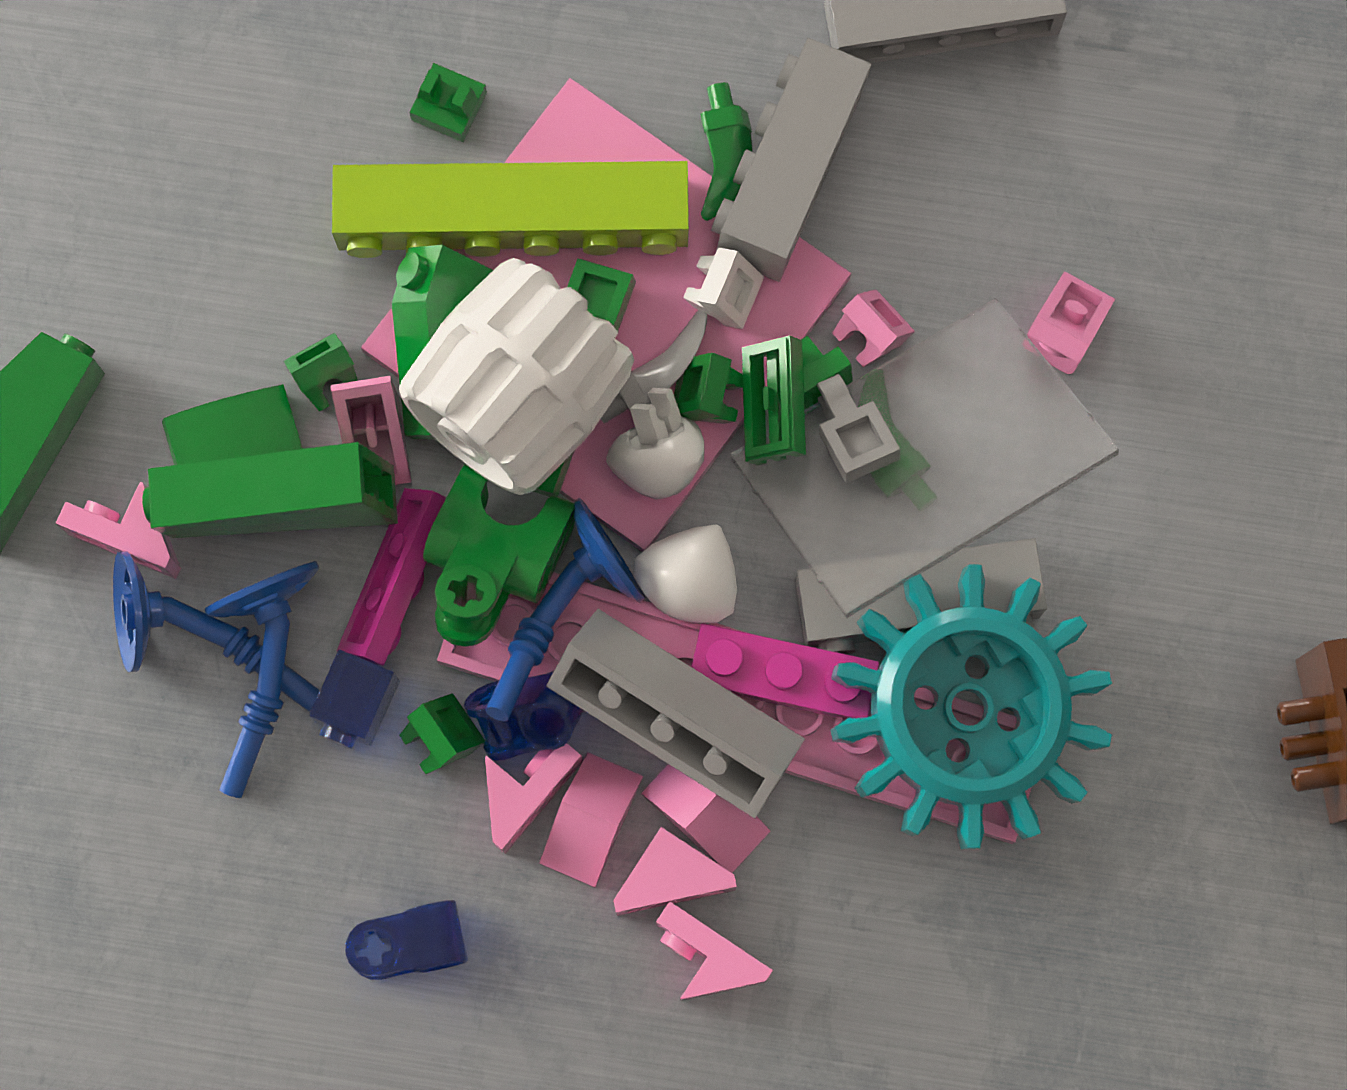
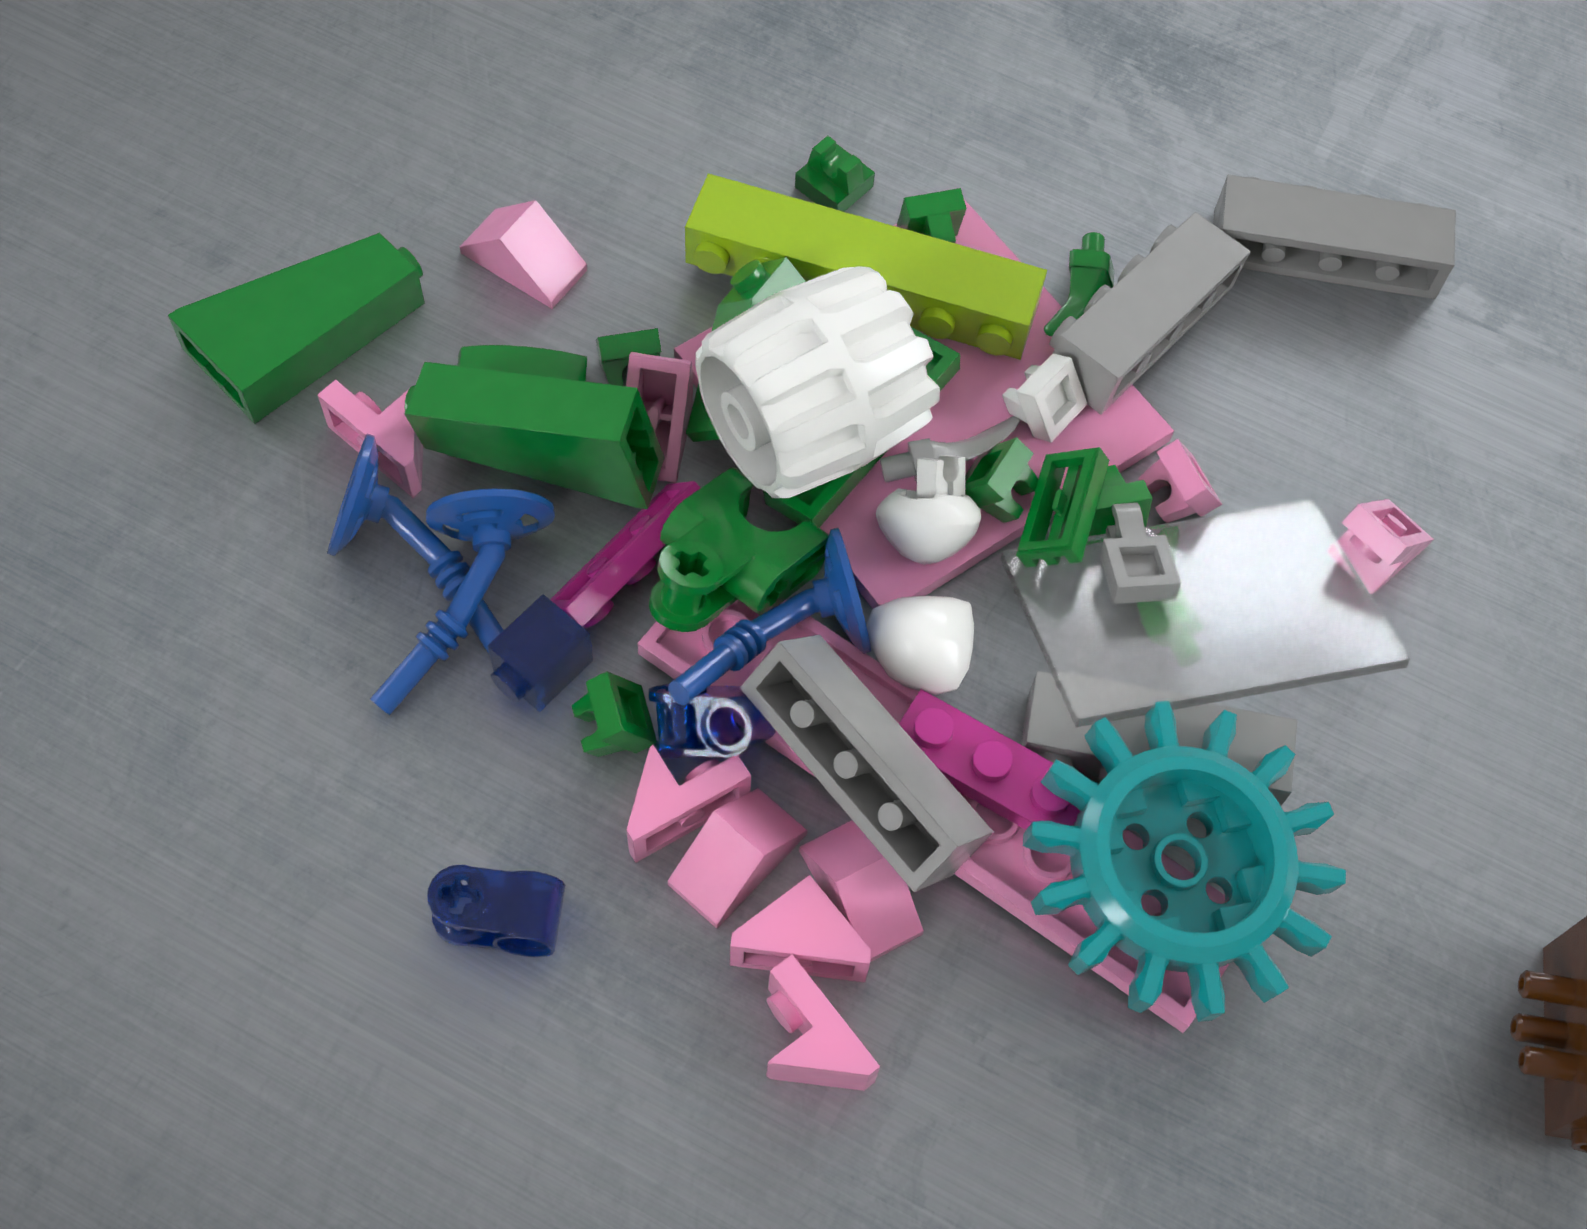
camera: 15 degrees right, 15 degrees down
none -> bright pink slope [459,200,587,309]
none -> green tile [897,188,967,243]

